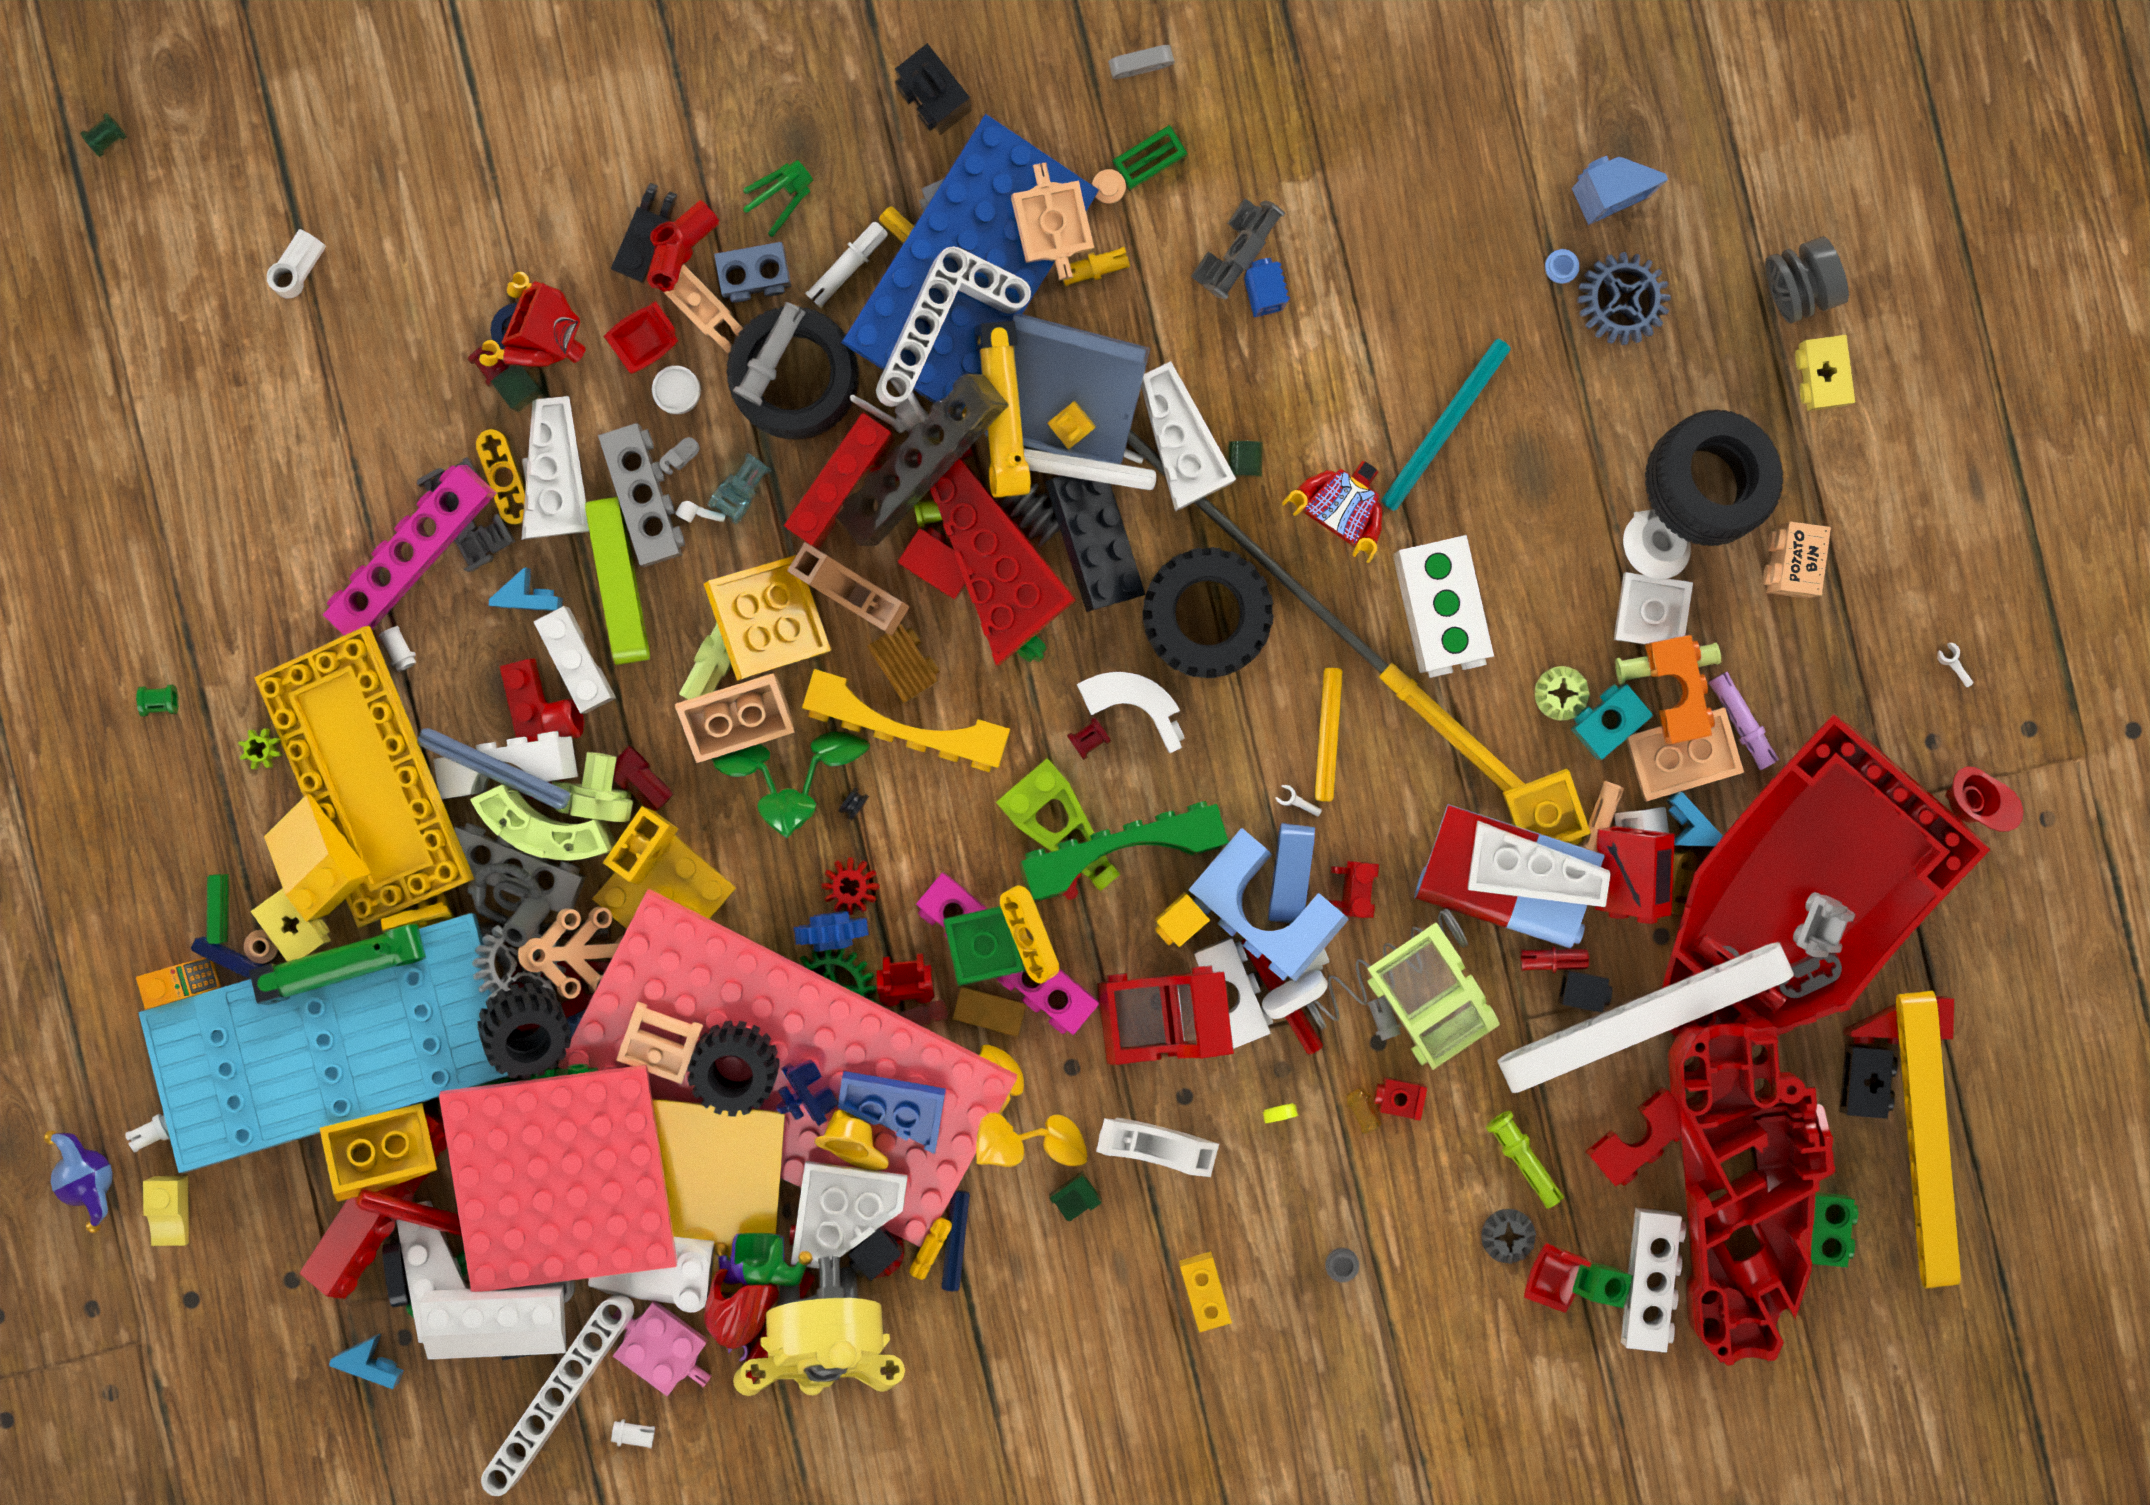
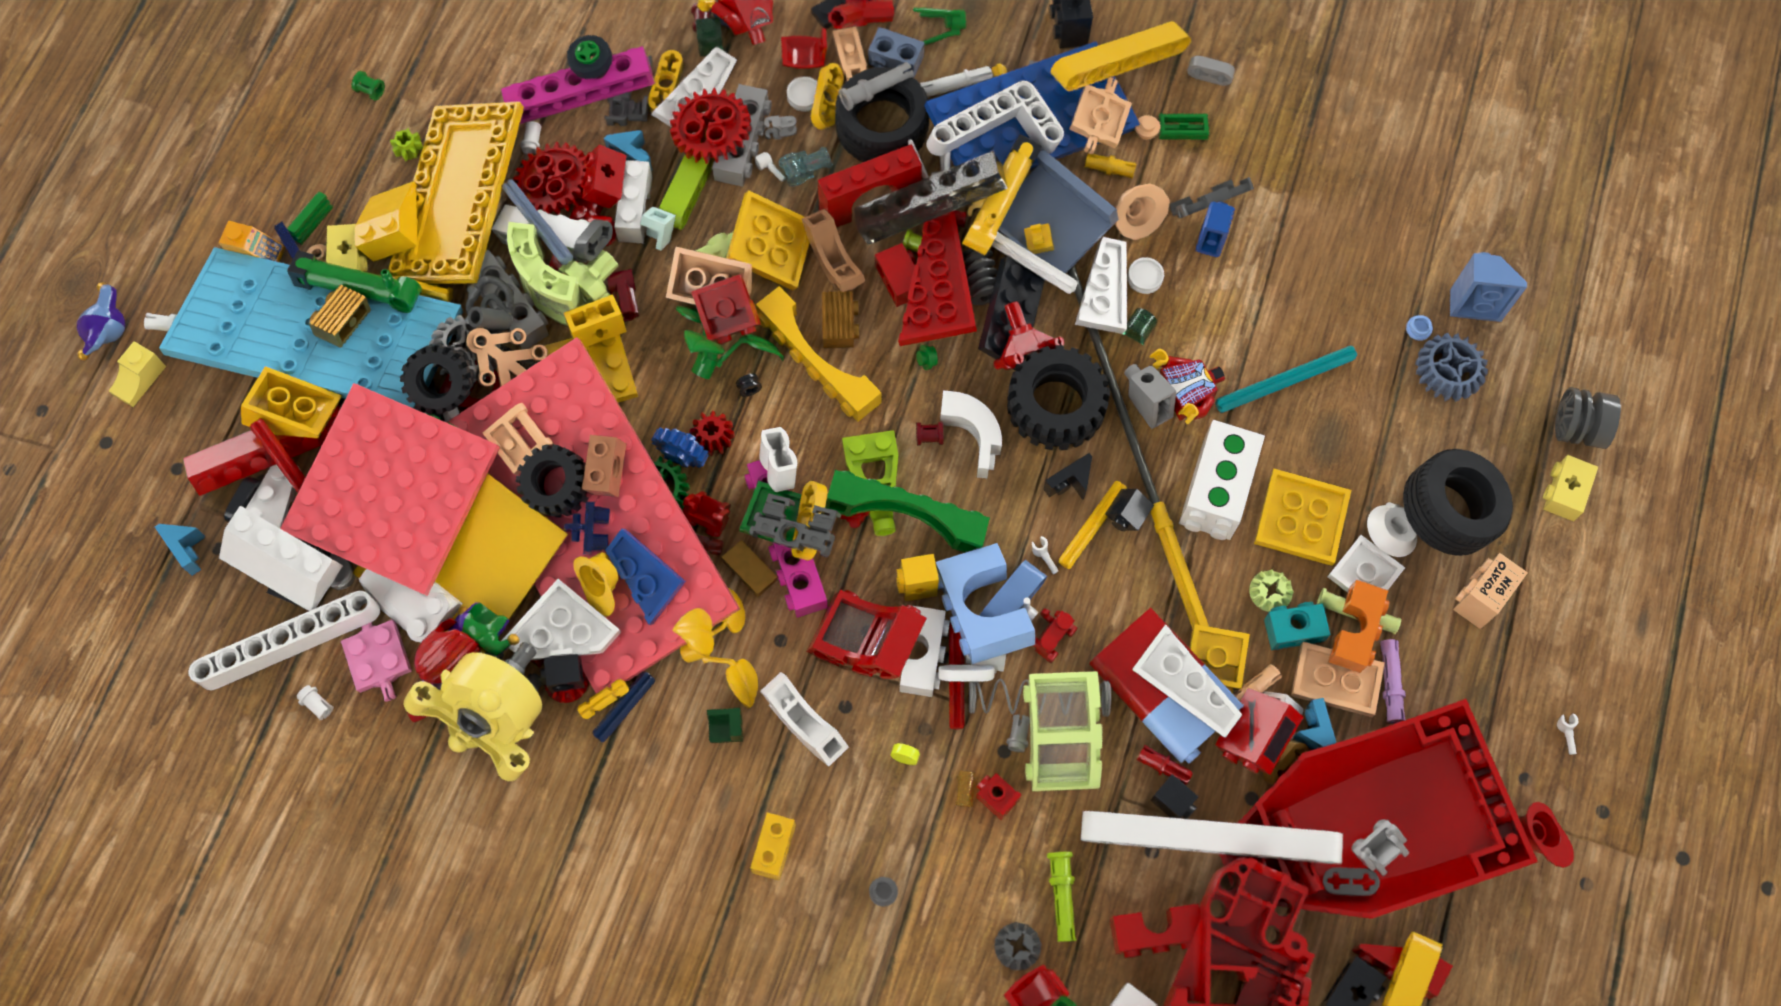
camera: 35 degrees right, 20 degrees down
none -> pearl gold brick [308,285,371,348]
none -> red gear [513,142,586,215]
none -> black wheel [567,35,612,79]
none -> dark grey beam [574,219,613,261]
none -> red brick [581,144,627,209]
none -> nougat brick [582,435,626,497]
none -> light aqua panel [640,206,675,251]
none -> red gear [670,88,752,164]
none -> red plate [691,274,761,345]
none -> dark grey piece [749,493,841,557]
none -> white brick [760,427,797,492]
none -> yellow beam [811,63,844,130]
none -> axle [993,301,1065,370]
none -> white hand [1023,598,1039,621]
none -> black slope [1043,453,1092,500]
none -> yellow beam [1051,21,1191,91]
none -> black brick [1105,489,1154,532]
none -> light nougat hat [1115,184,1170,240]
none -> light grey torso [1124,364,1176,429]
none -> white piece [1127,257,1164,294]
none -> yellow plate [1254,468,1352,566]

